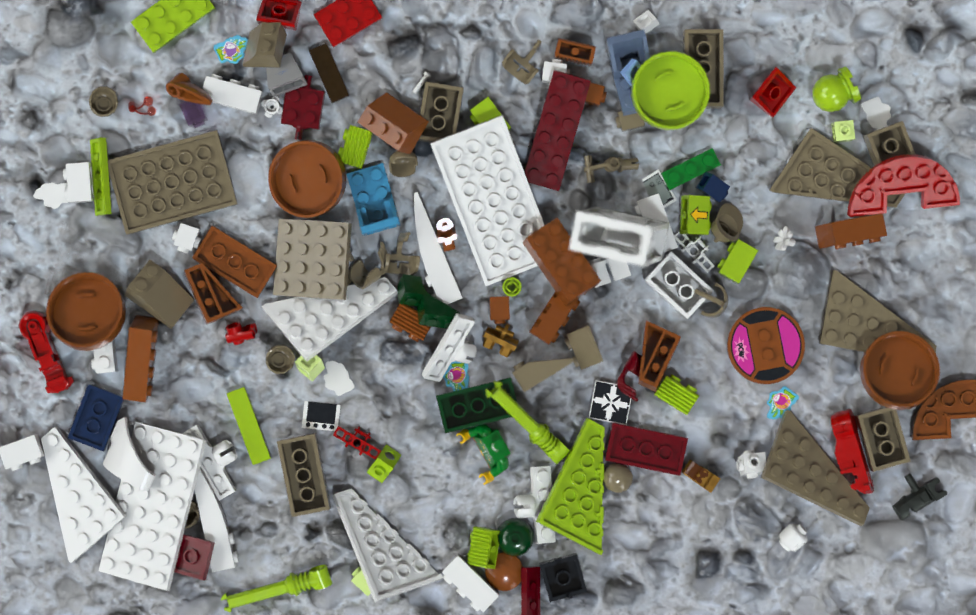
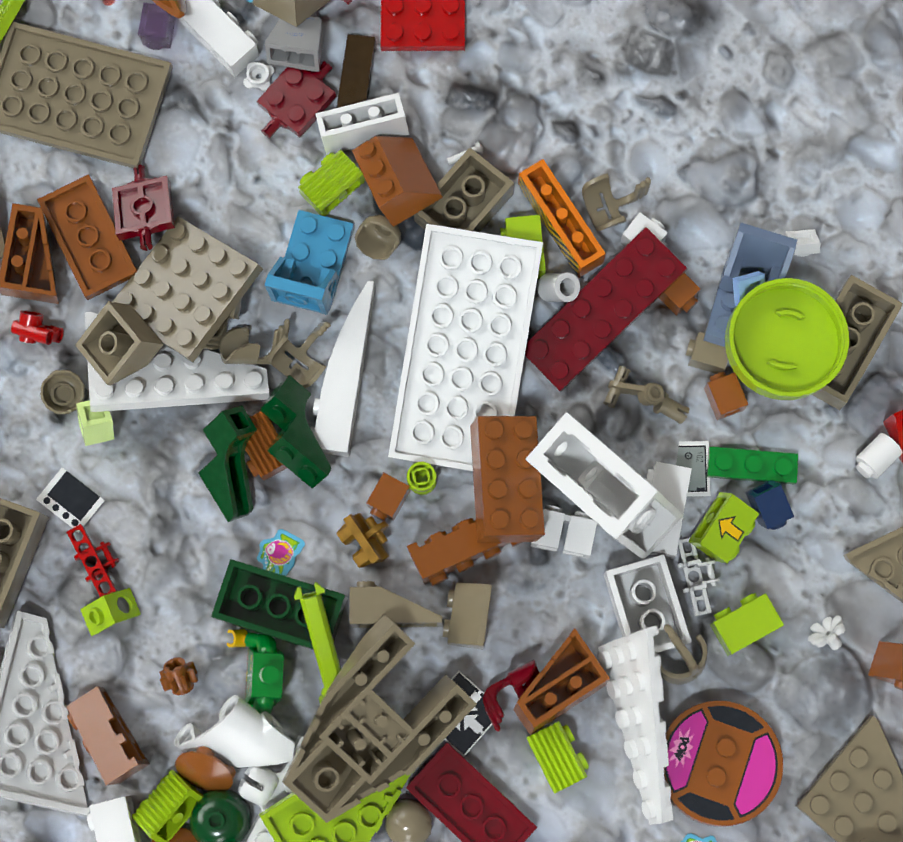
camera: 35 degrees right, 10 degrees down
white brick [172,223,201,254] -> none
dark orange brick [268,140,346,218] -> none
white sticker [324,361,355,396] -> none
white plate [422,313,477,382] -> none
hips [436,217,457,251] -> none
dark orange brick [554,38,596,67] -> none
dark tan piece [711,203,743,243] -> none
none -> wedge [66,686,150,785]
none -> dark tan slope [75,301,164,385]
none -> plate [112,164,175,251]
none -> dark orange gear [159,657,198,695]
none -> white panel [174,695,295,767]
none -> dark orange dish [175,746,236,791]
none -> dark green arch [198,405,257,523]
none -> dark tan wedge [282,614,477,823]
none -> white brick [315,93,409,155]
none -> orange brick [518,159,606,278]
none -> white brick [537,272,580,302]
none -> white wing [598,625,673,825]
none -> dark orange brick [704,372,748,421]
none -> white brick [855,433,902,479]

